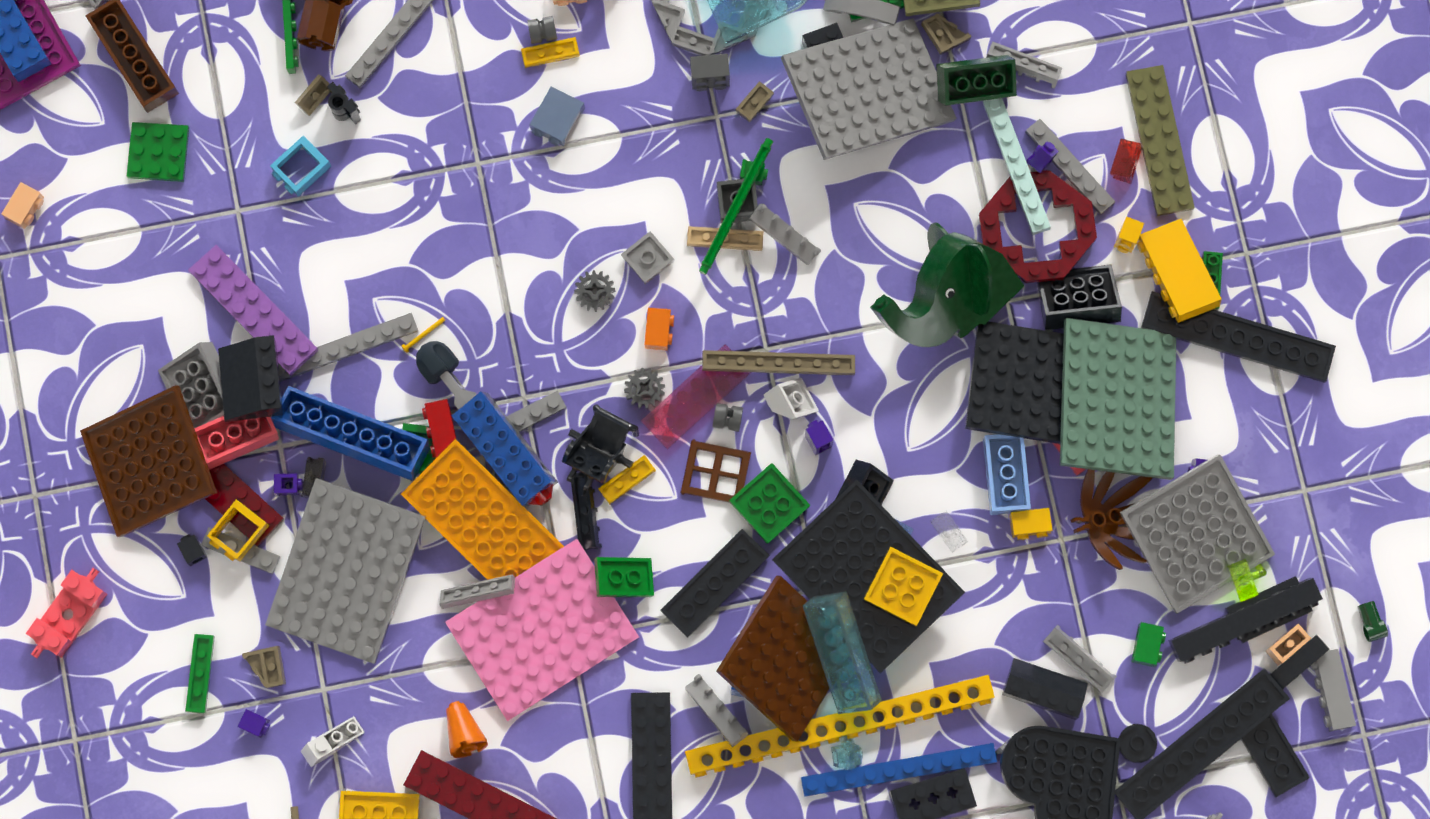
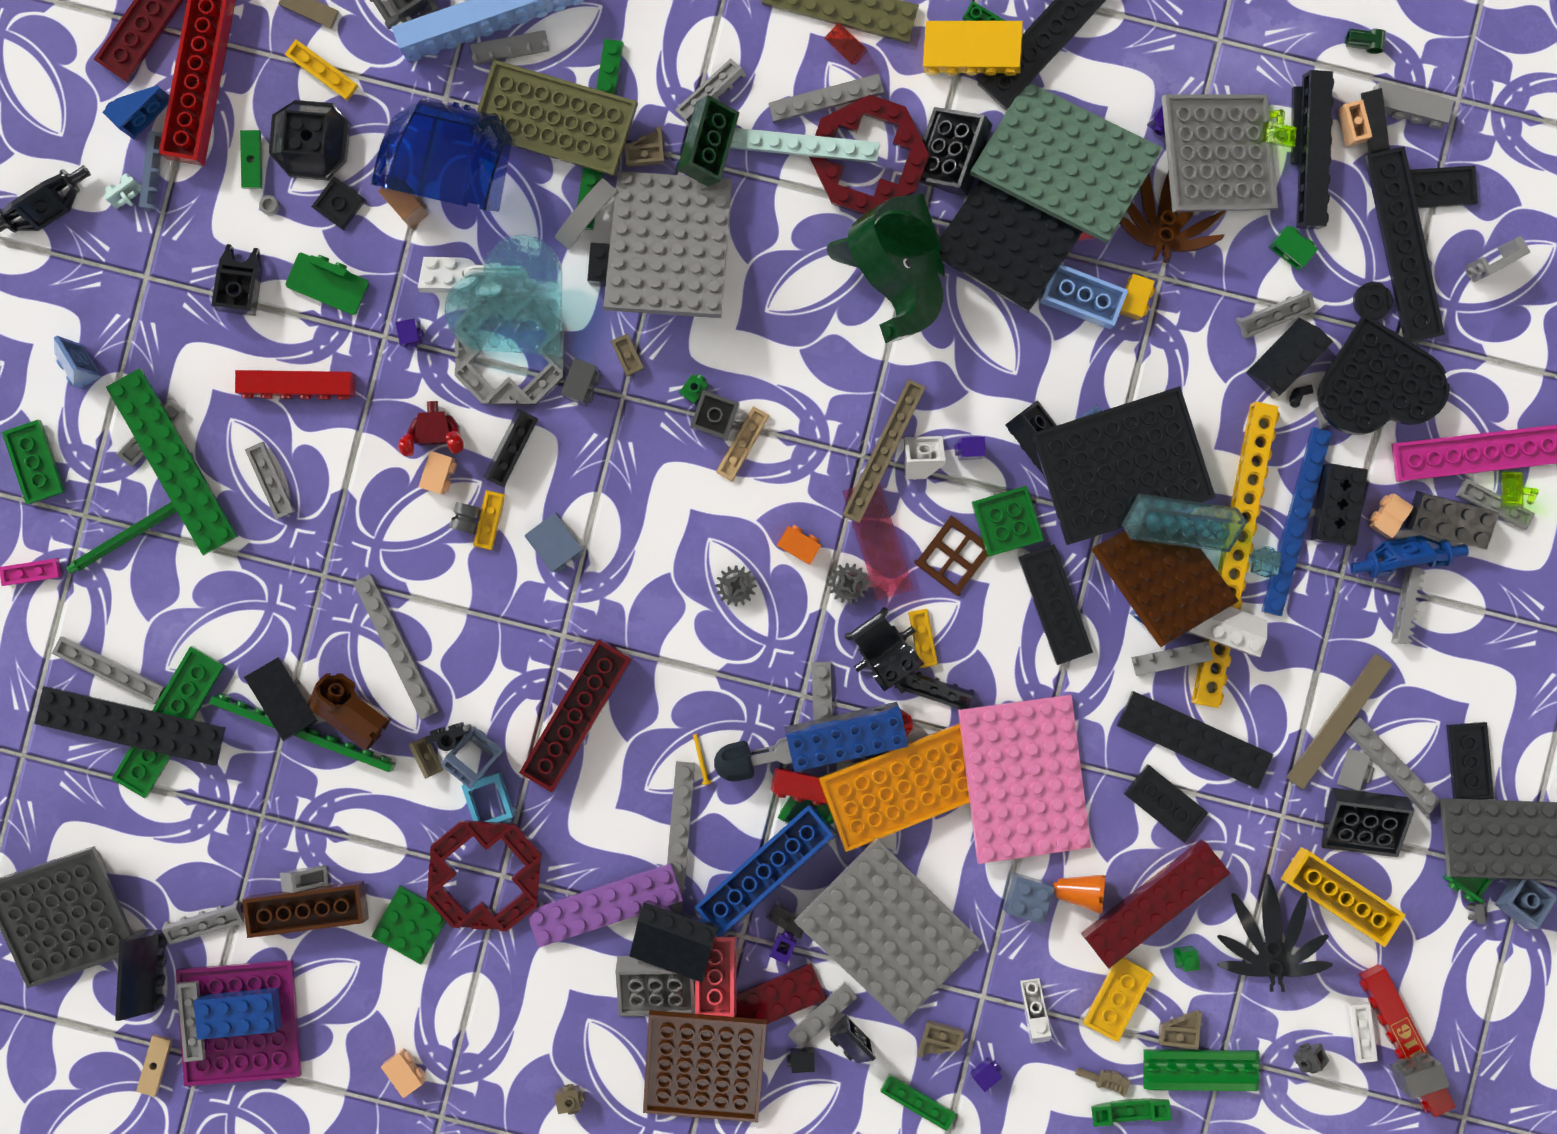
camera: 65 degrees left, 10 degrees up
yellow window [207,499,269,562] -> none
light grey tile [439,574,515,609] -> none
green plate [594,557,654,597] -> none
light grey plate [621,231,675,284] -> none
green piece [699,138,773,275] -> none
dark grey wheel [713,403,743,432] -> none
light grey hinge [749,204,821,265] -> none
yellow plate [864,547,943,626] -> none
clear plate [930,510,968,553] -> none
dark purple brick [1026,141,1059,173] -> none
yellow brick [1114,216,1144,253] -> none
none -> light grey slope [280,865,328,893]
none -> dark red plate [426,820,542,931]
none -> sand blue window [441,726,504,790]
none -> black brick [483,408,538,487]
none -> dark red brick [519,639,633,792]
none -> dark tan brick [554,1084,585,1115]
none -> black slope [829,1014,876,1063]
none -> sand blue brick [1003,872,1055,925]
none -> black tile [1123,764,1208,843]
none -> white slope [1188,607,1268,657]
none -> black arm [1289,384,1314,408]

